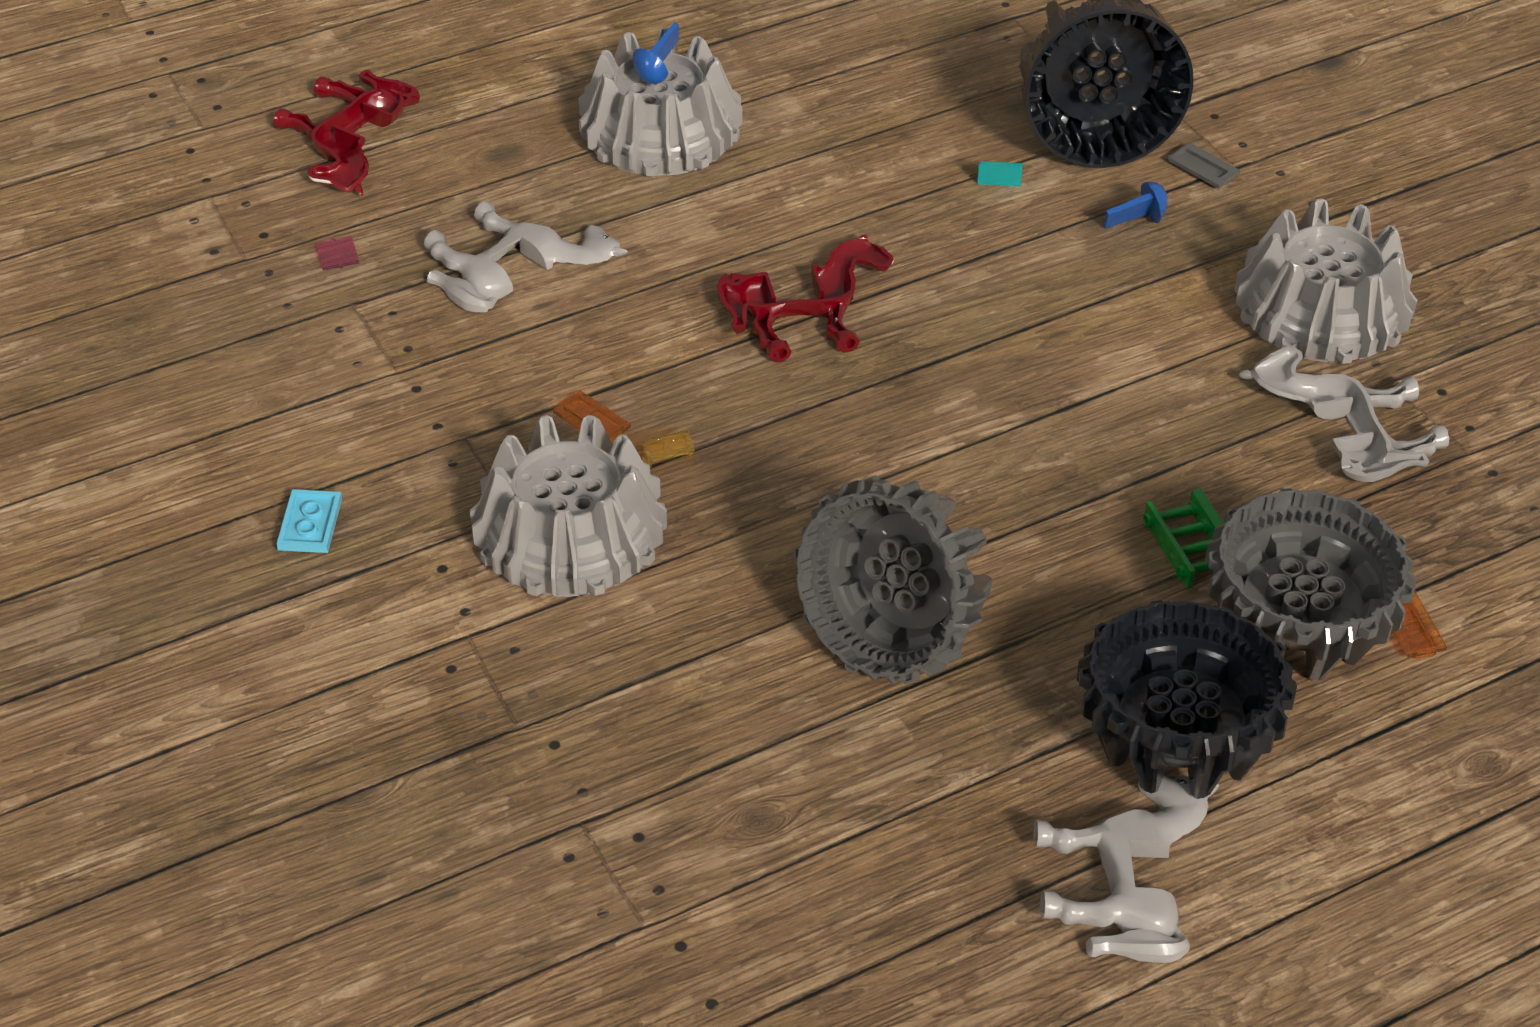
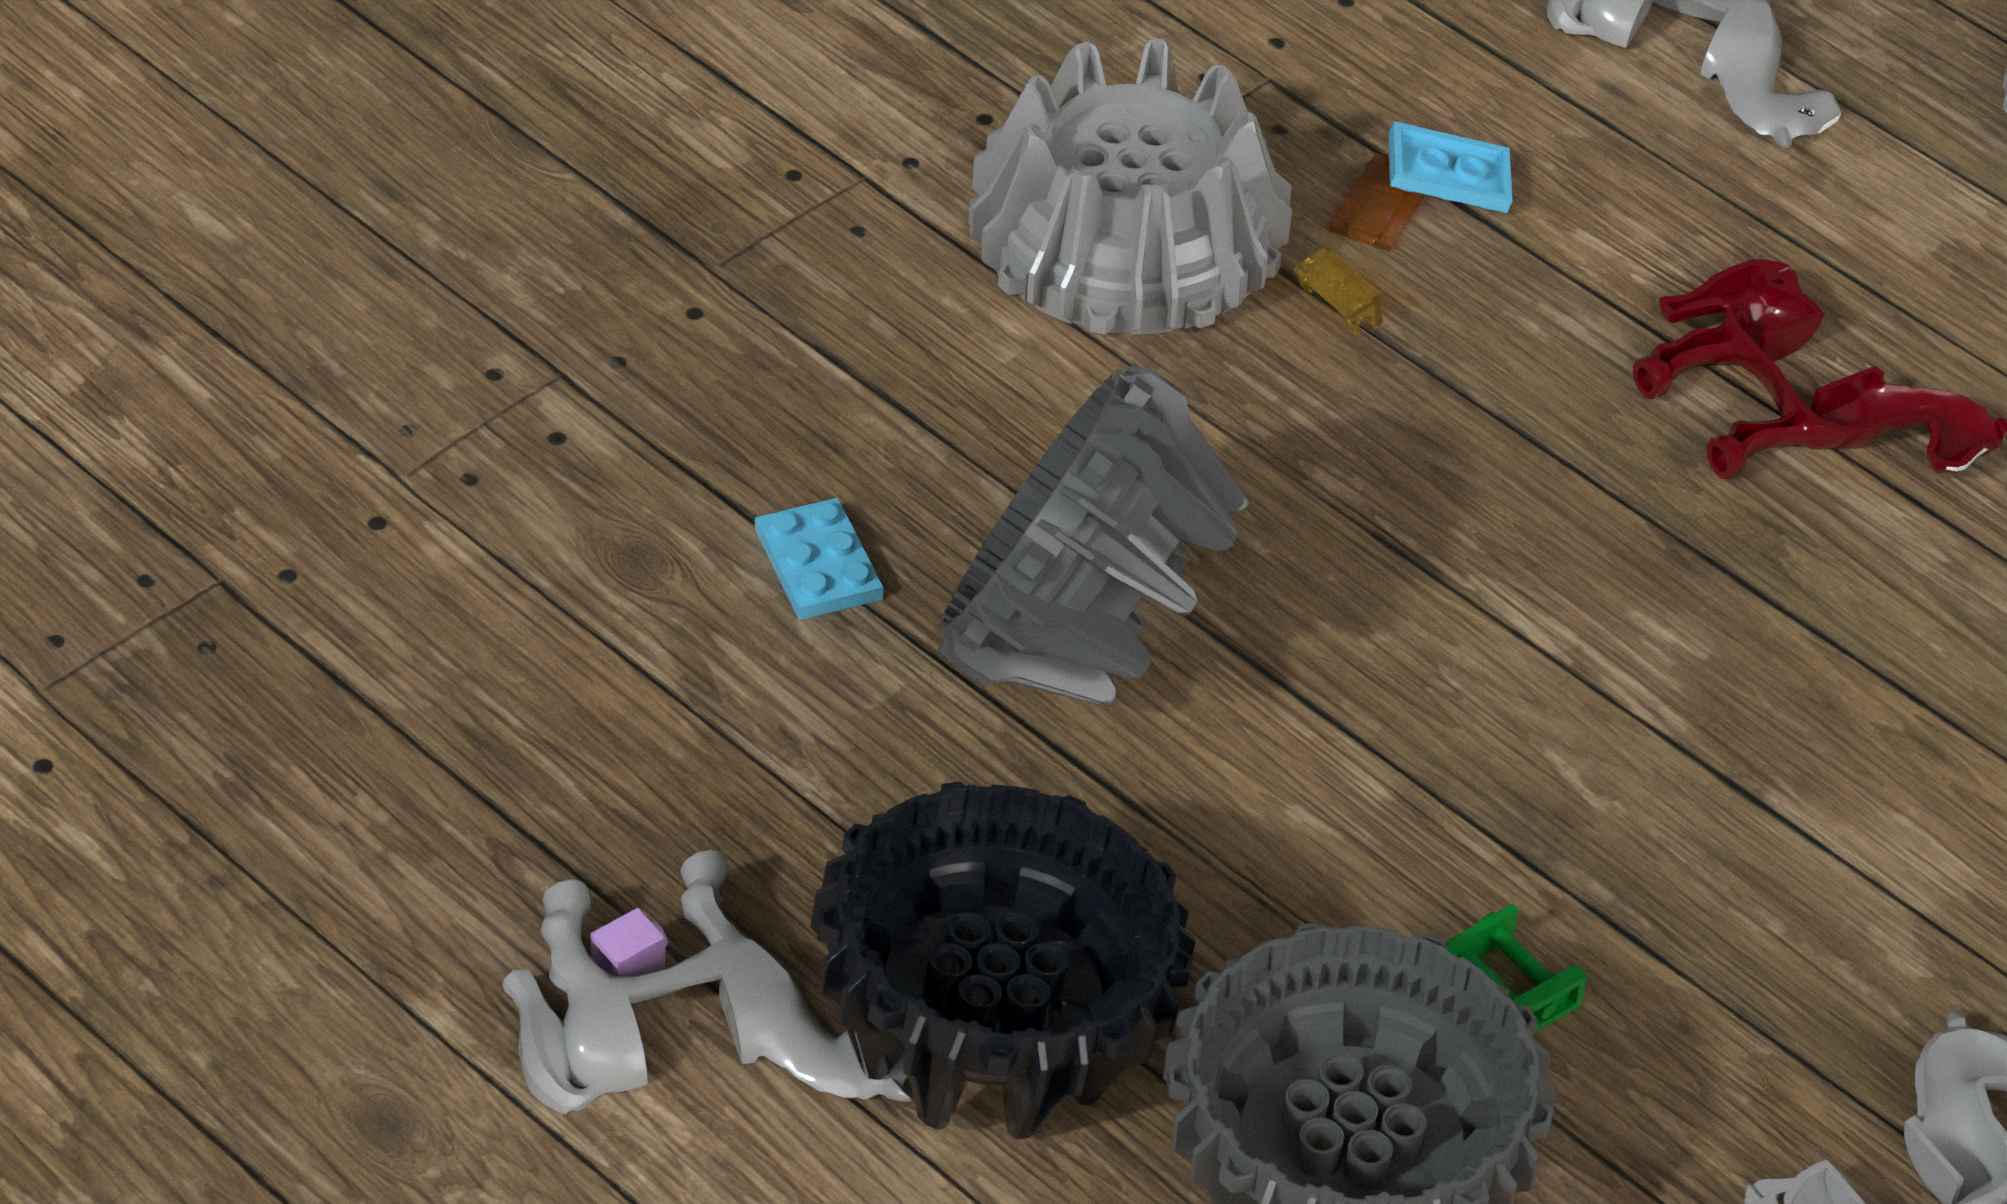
camera: 70 degrees right, 0 degrees up
none -> lavender brick [590,908,668,977]
none -> medium azure plate [755,497,883,620]
none -> medium azure plate [1388,121,1513,213]

